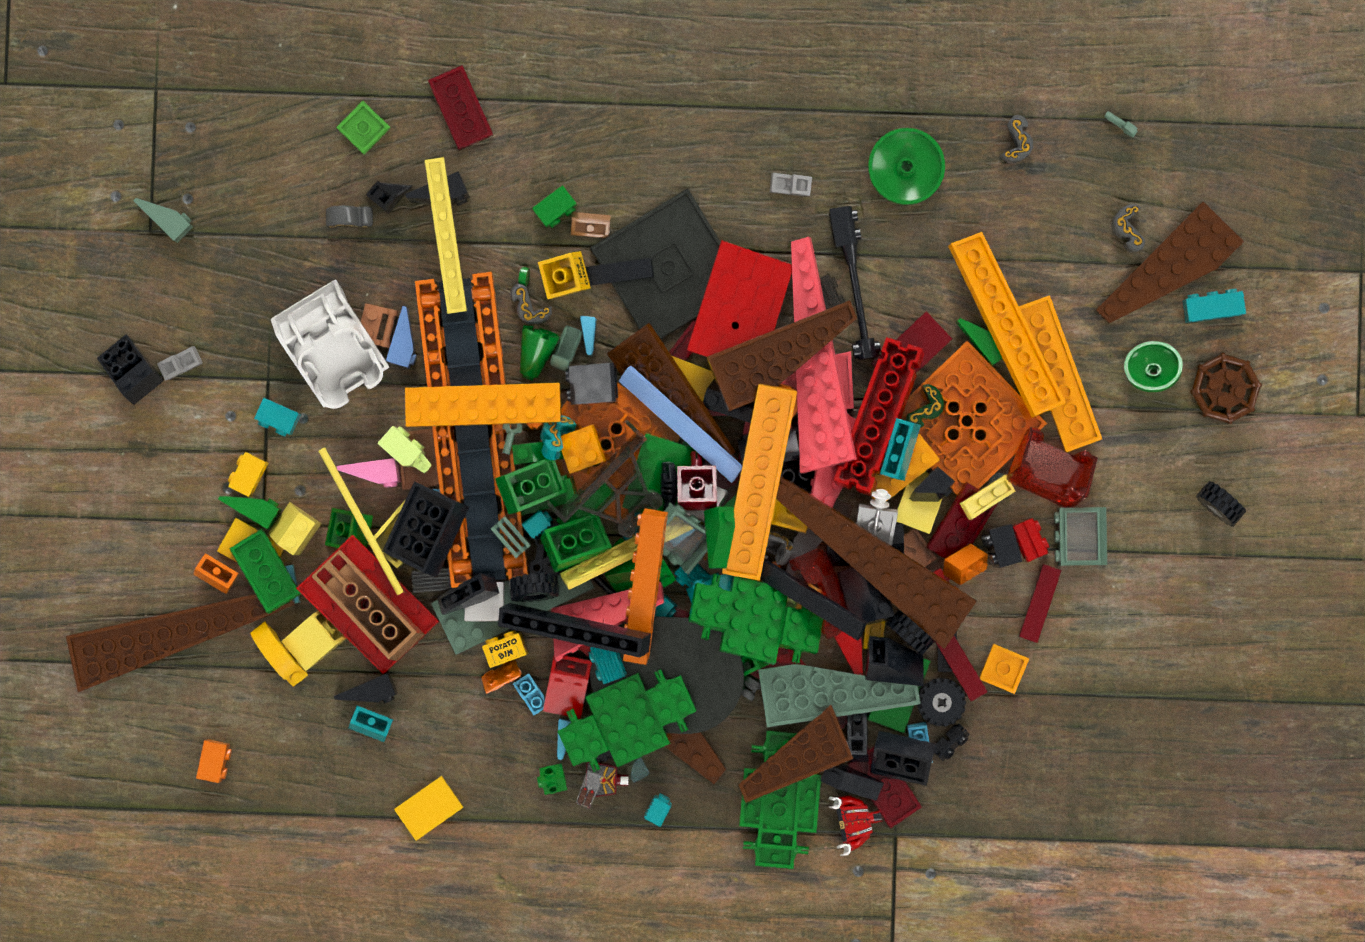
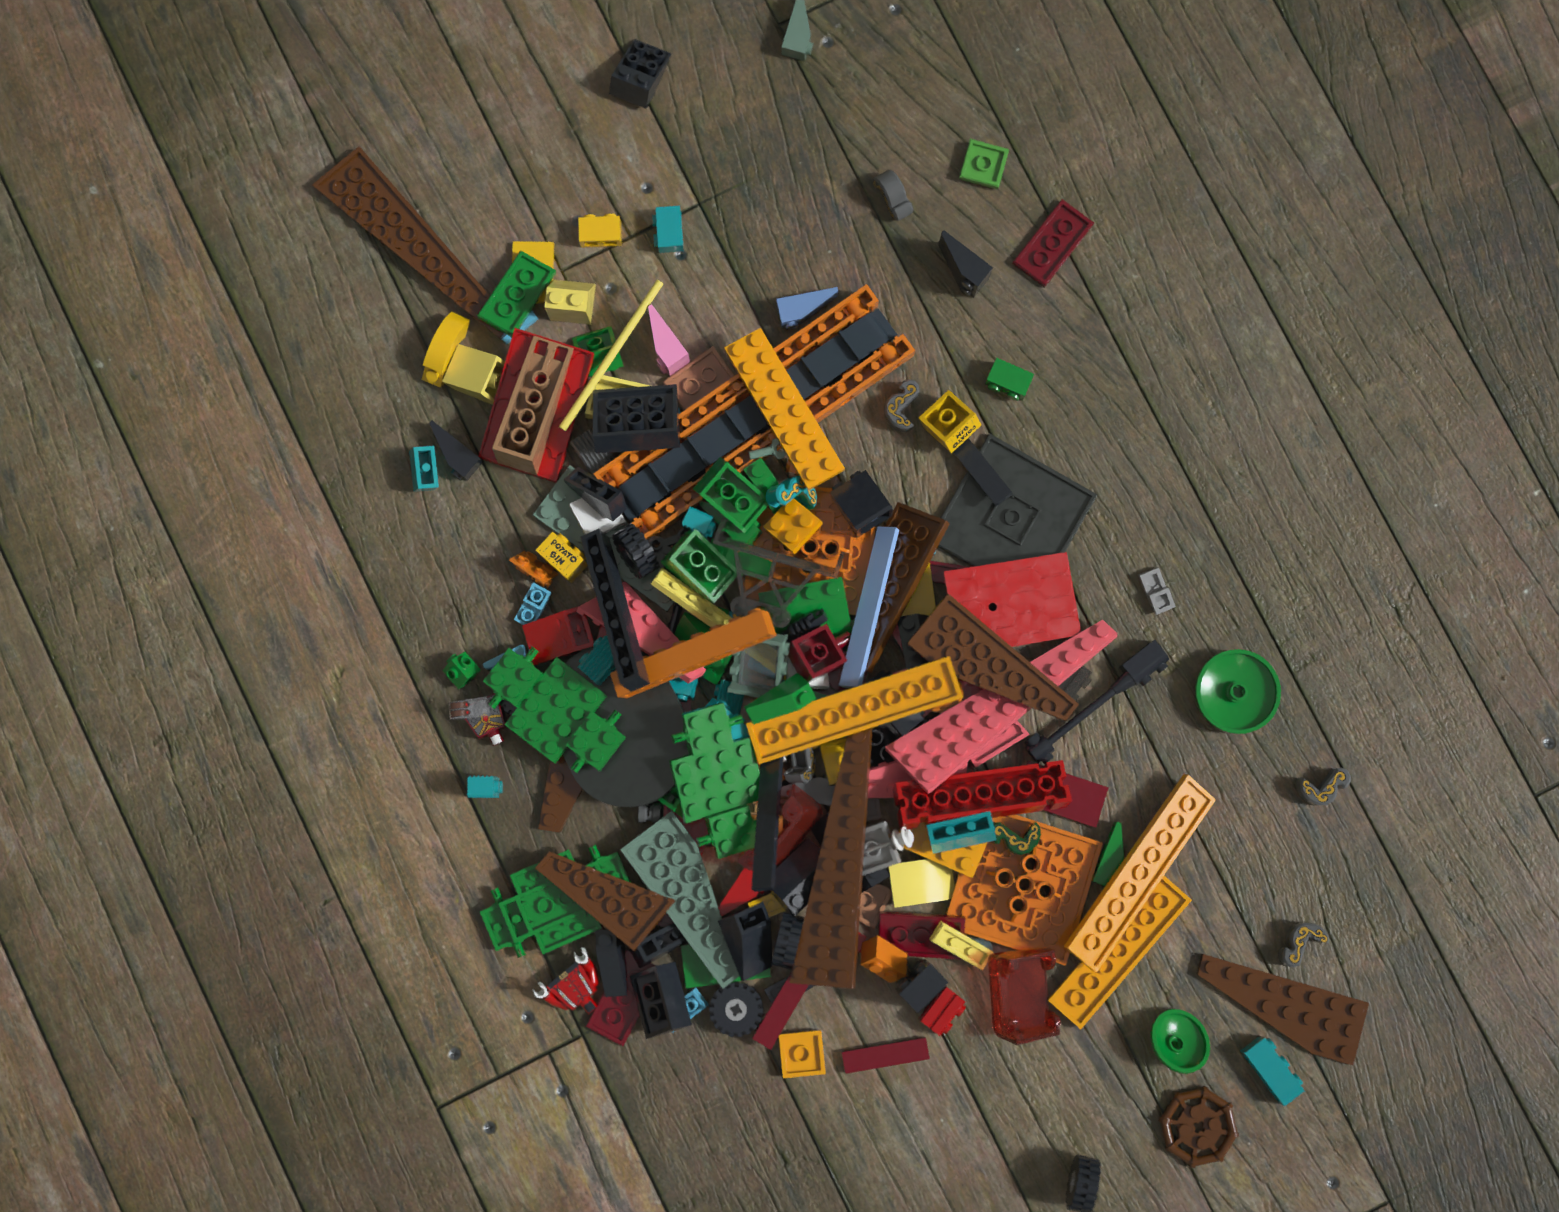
camera: 65 degrees right, 5 degrees down
light grey slope [157,346,203,381] -> none
orange brick [193,553,238,594] -> none
orange brick [196,739,232,783] -> none
green slope [218,496,282,529] -> none
white piece [271,280,389,409] -> none
nougat plate [361,303,399,348] -> none
black slope [366,181,413,214] -> none
yellowish green hinge [378,426,432,473] -> none
yellow tile [394,776,464,841] -> none
light yellow tile [425,157,467,314] -> none
sand green tile [490,516,531,558] -> none
green tile [518,267,530,287] -> none
green cone [520,325,560,380] -> none
sand green animal [550,325,583,372] -> none
medium nougat slope [571,212,611,238] -> none
medium azure slope [580,316,597,357] -> none
clear light blue tile [631,757,650,783] -> none
black slope [909,466,955,502] -> none
black hinge [934,723,970,761] -> none
window [1054,507,1107,566] -> none
sand green bar [1104,111,1138,137] -> none

